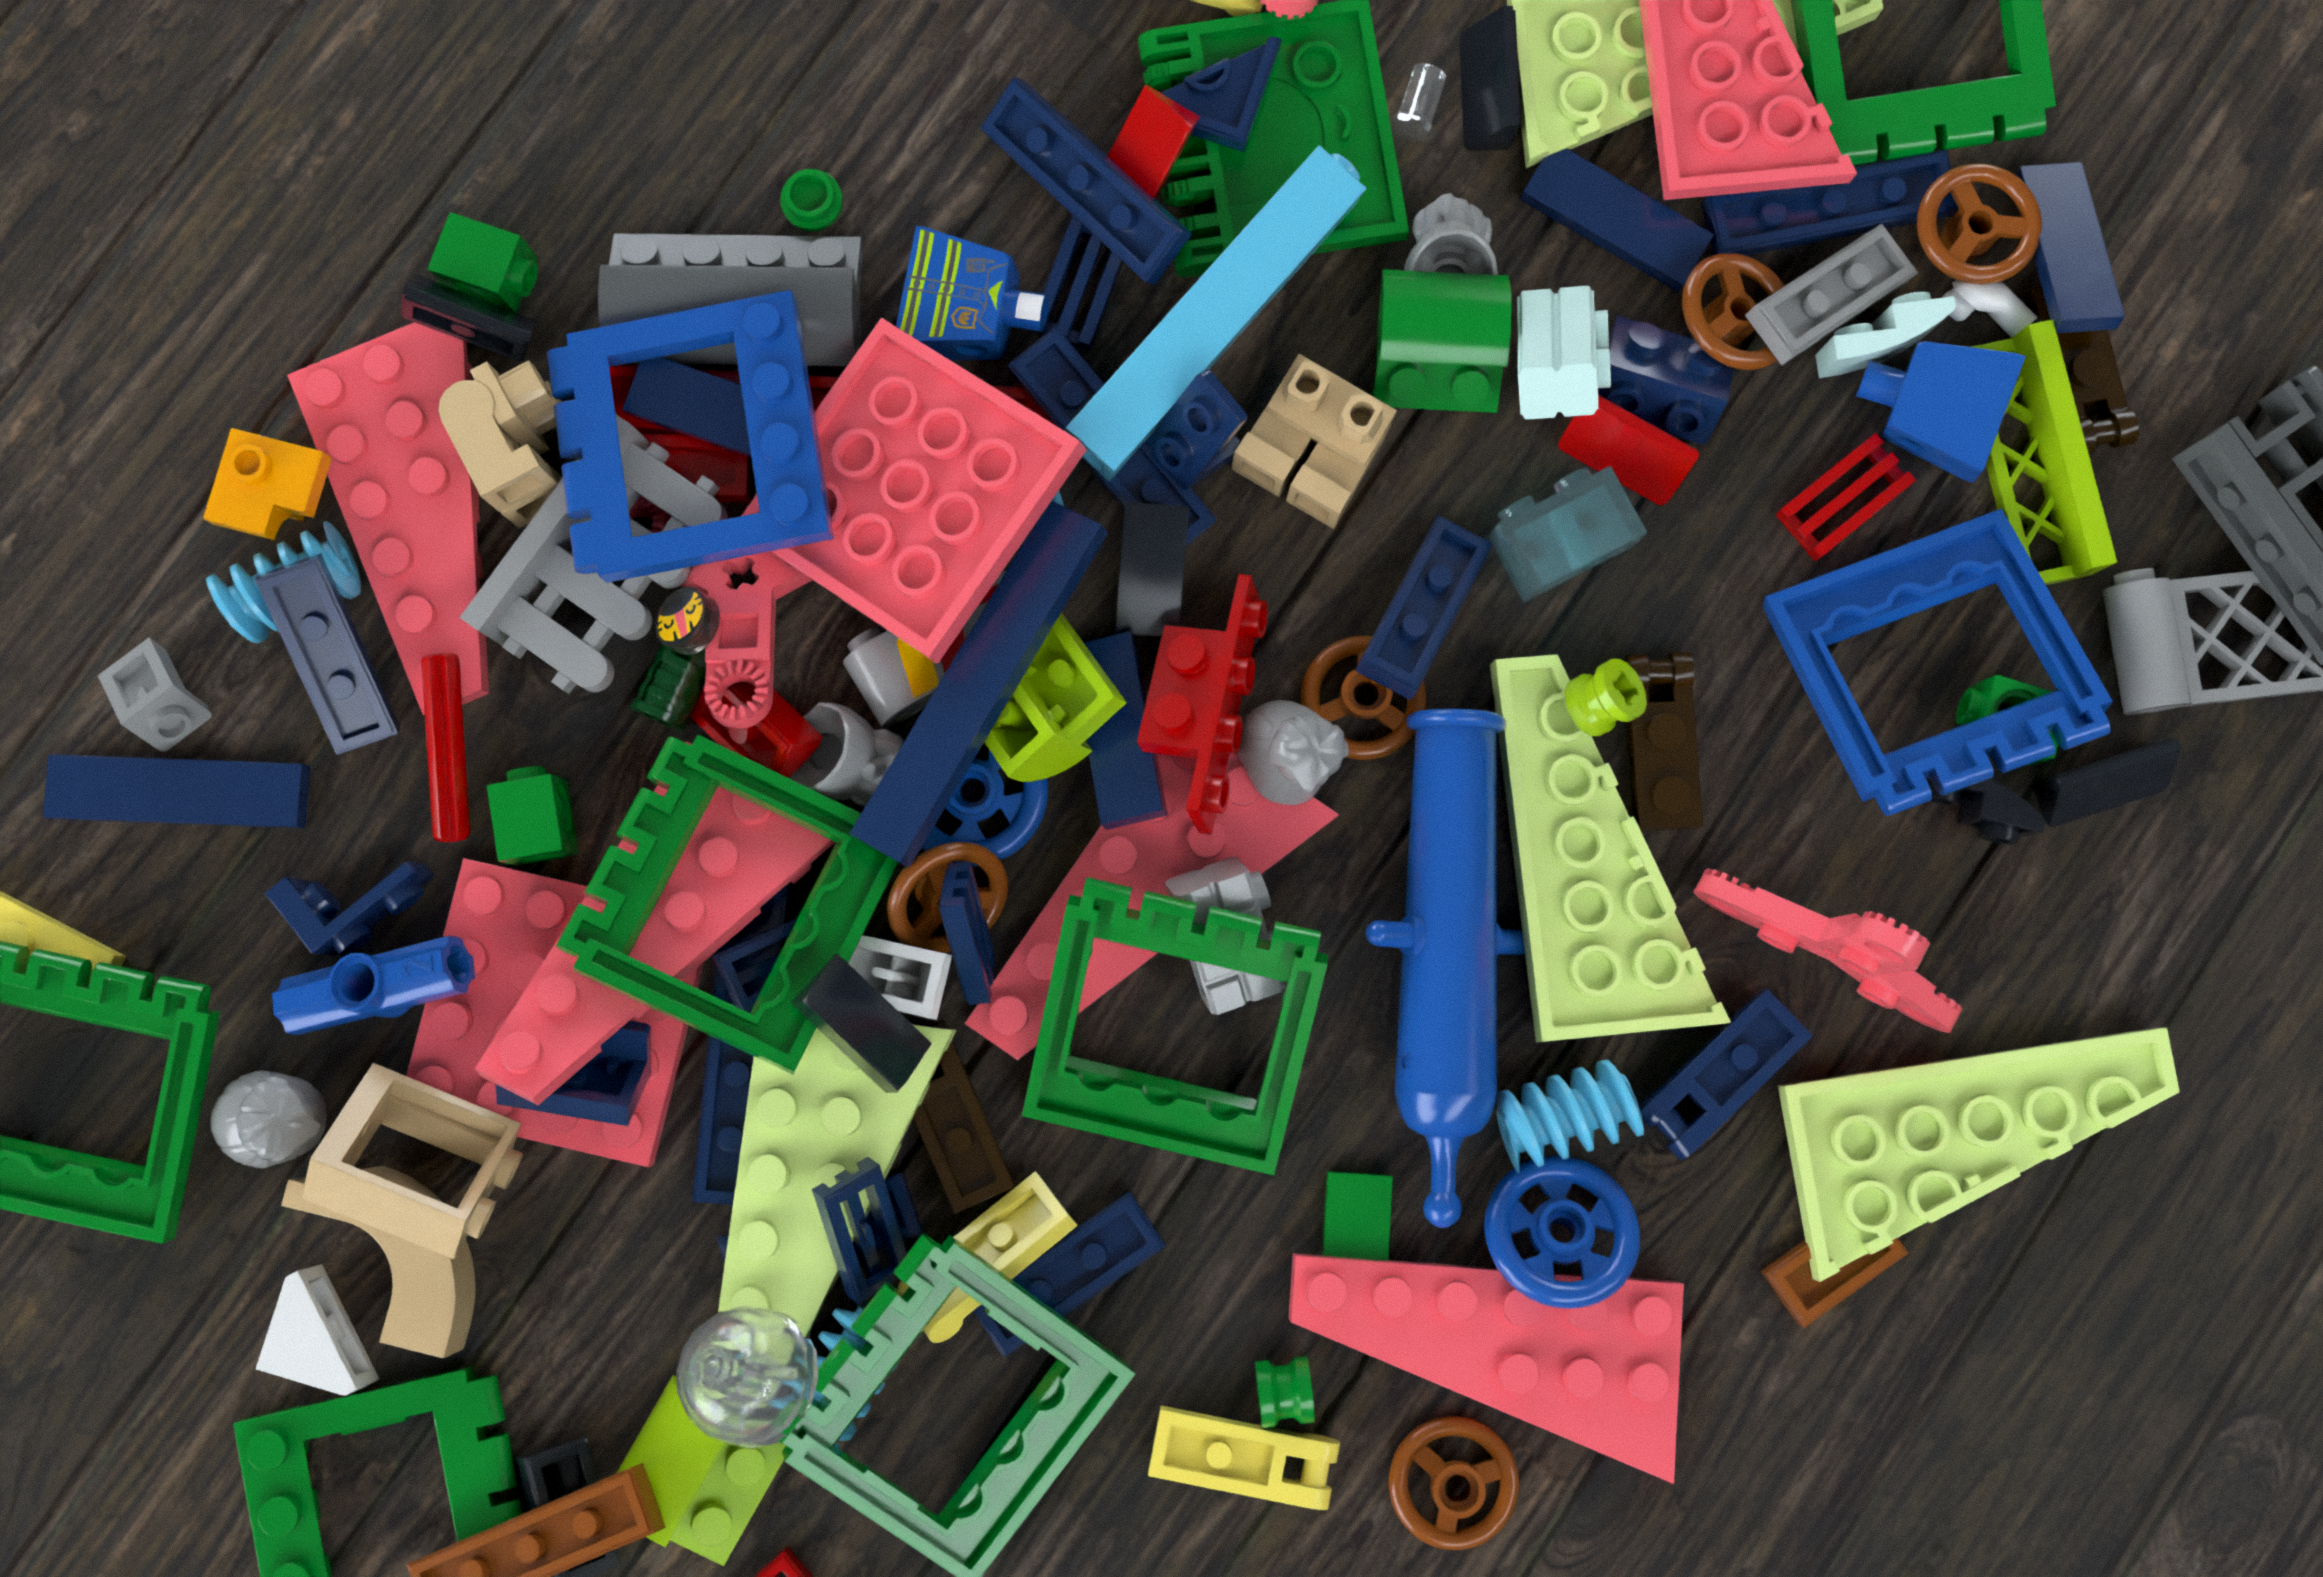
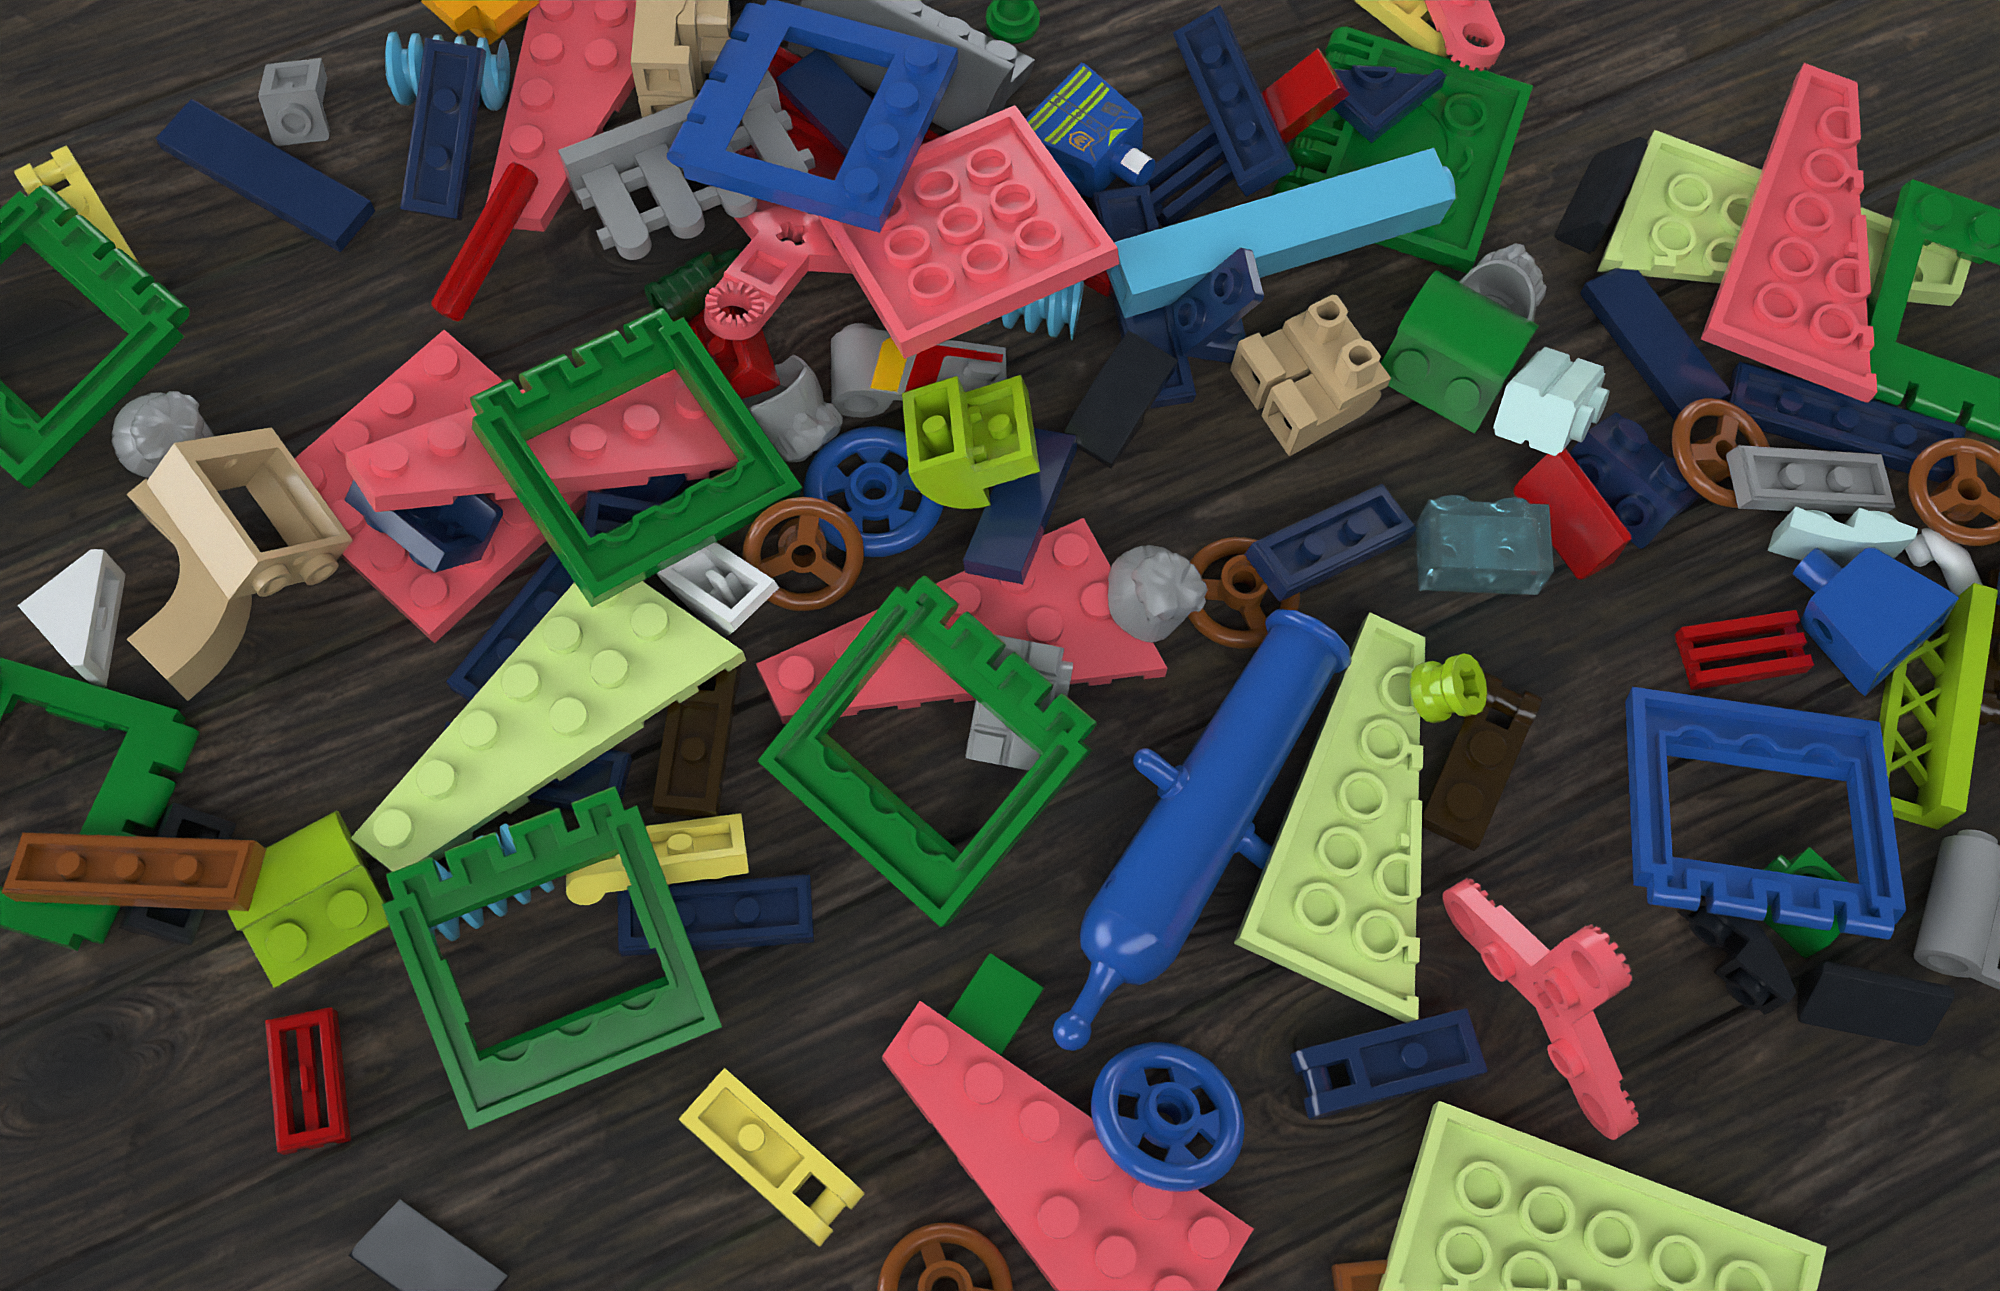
camera: 25 degrees right, 15 degrees down
dark blue bracket [264,861,434,956] -> none
blue piece [272,936,475,1035] -> none
green brick [486,766,579,866] -> none
tile [655,587,720,655] -> none
clear cylinder [676,1306,818,1449] -> none
black slope [790,953,932,1093] -> none
dark blue tile [812,1157,907,1304] -> none
dark blue tile [849,501,1108,868] -> none
dark blue tile [939,862,997,1005] -> none
red bracket [1137,574,1268,835] -> none
green wheel [1255,1356,1315,1428] -> none
clear piece [1389,63,1446,141] -> none
medium azure piece [1496,1060,1644,1173] -> none

